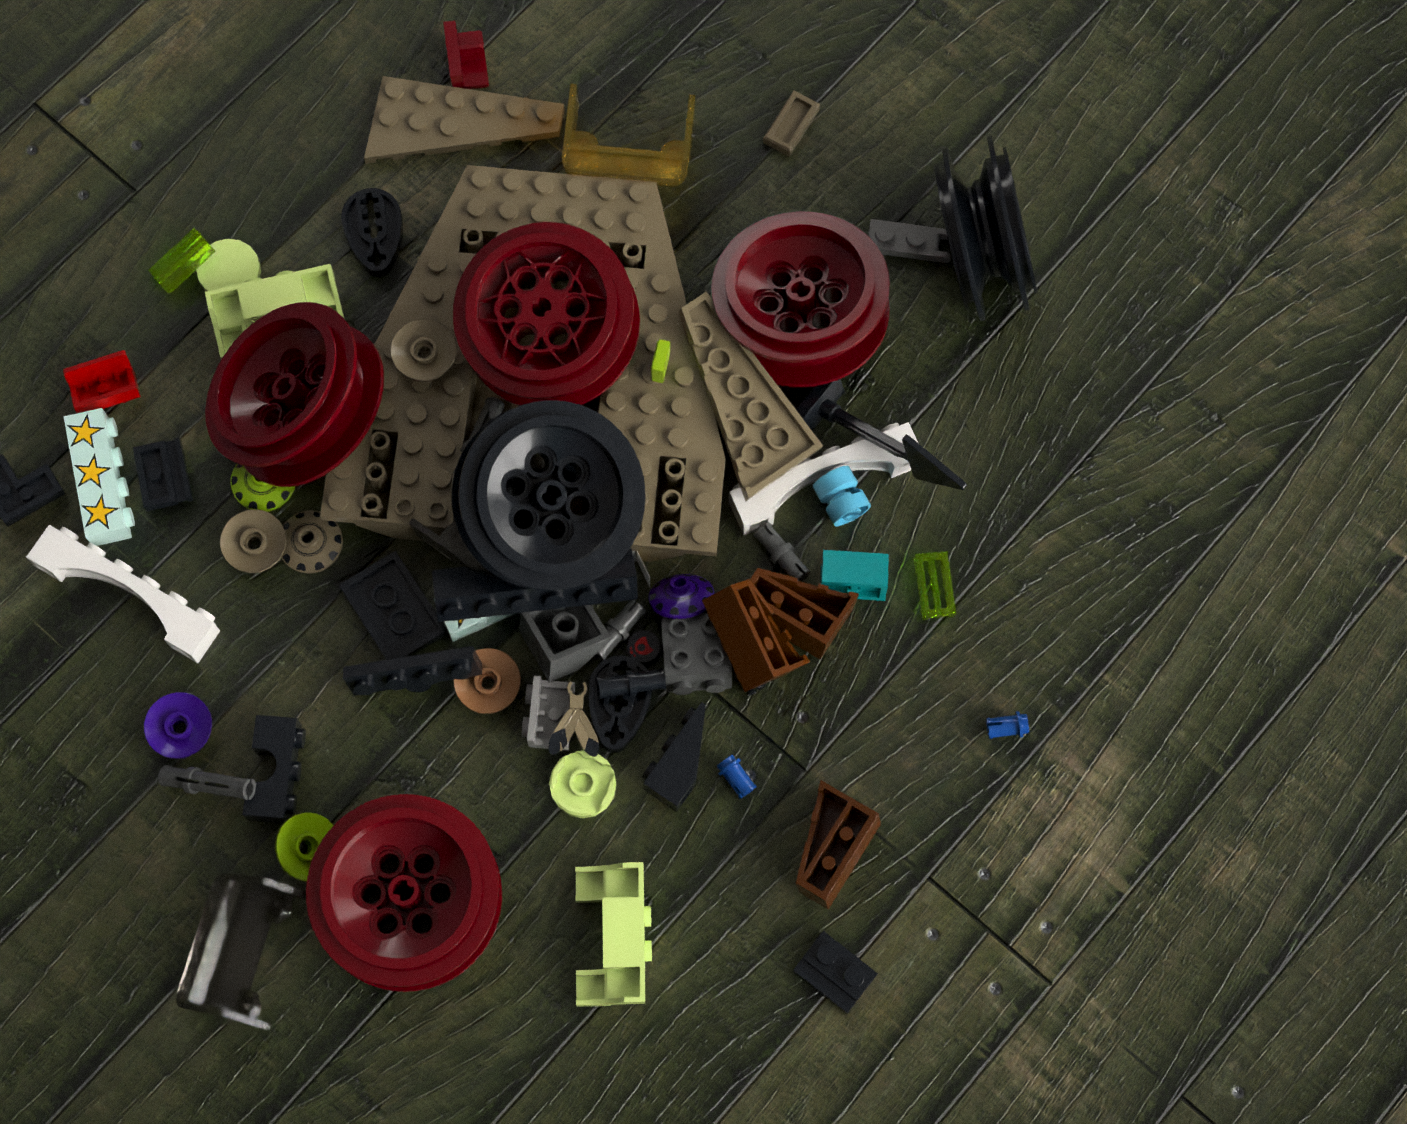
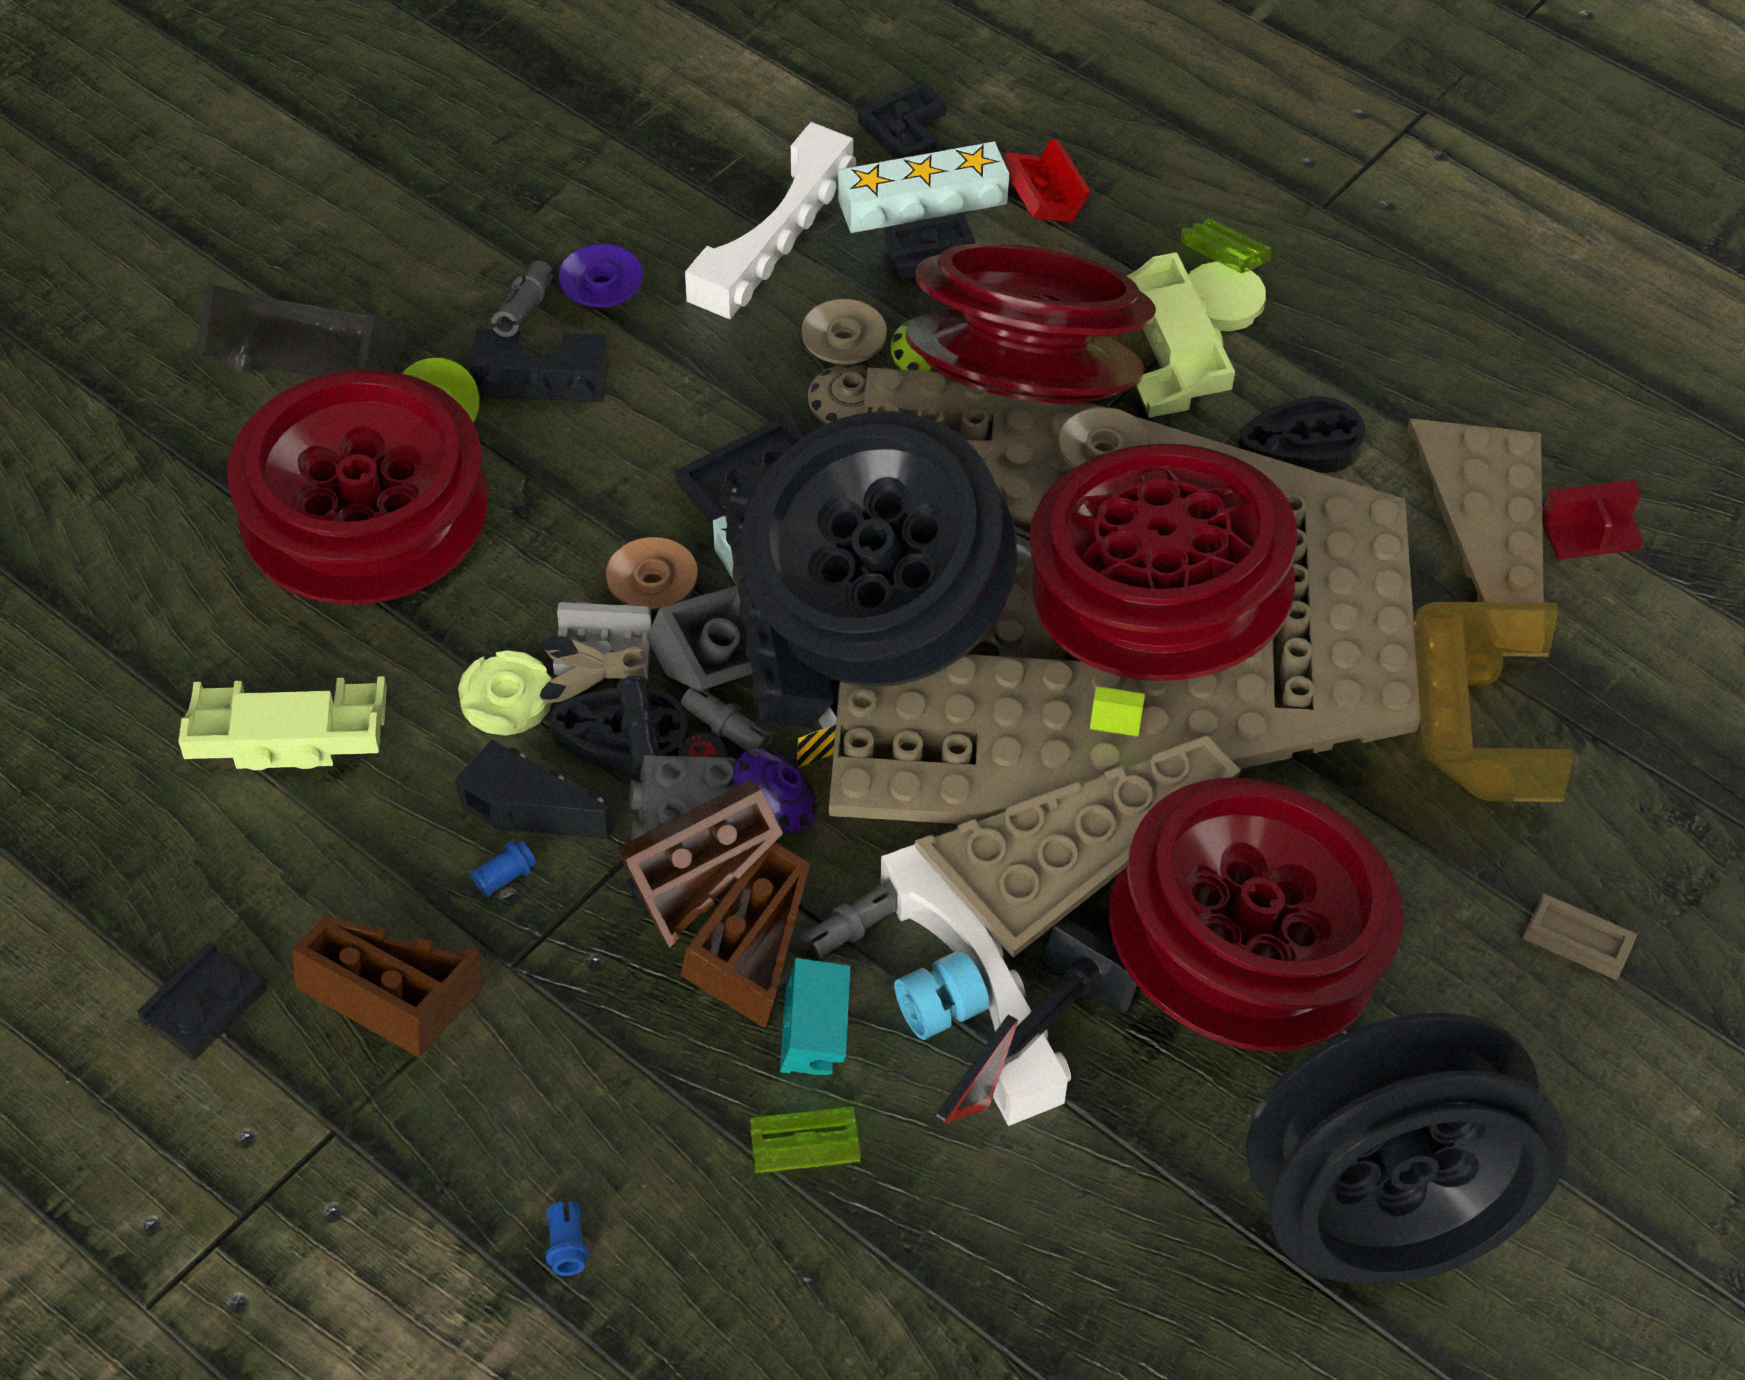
camera: 90 degrees right, 20 degrees down
black hinge [343,646,482,695] -> none

